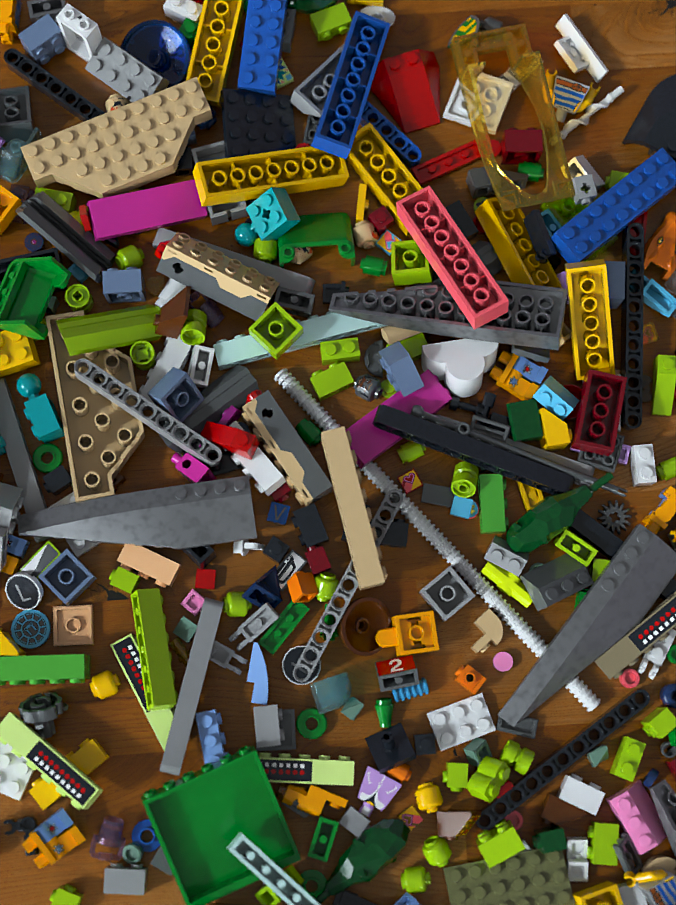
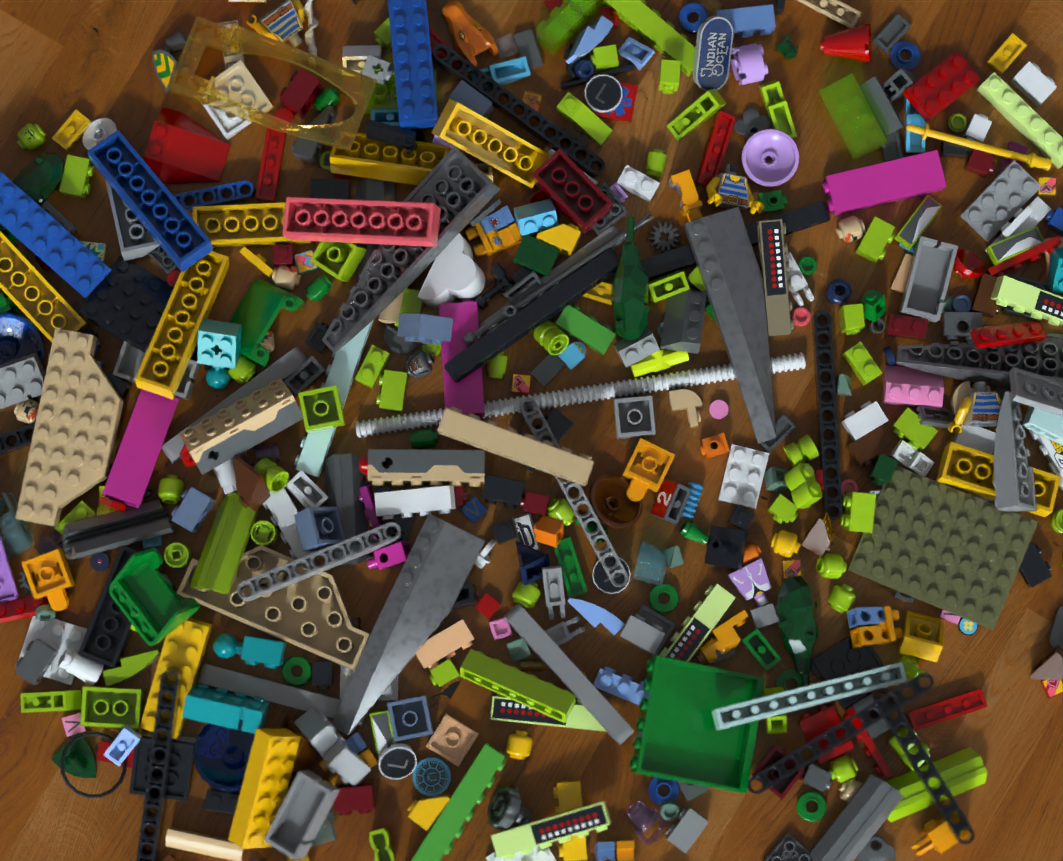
camera: 50 degrees left, 5 degrees up
red slope [200,421,259,460] -> none

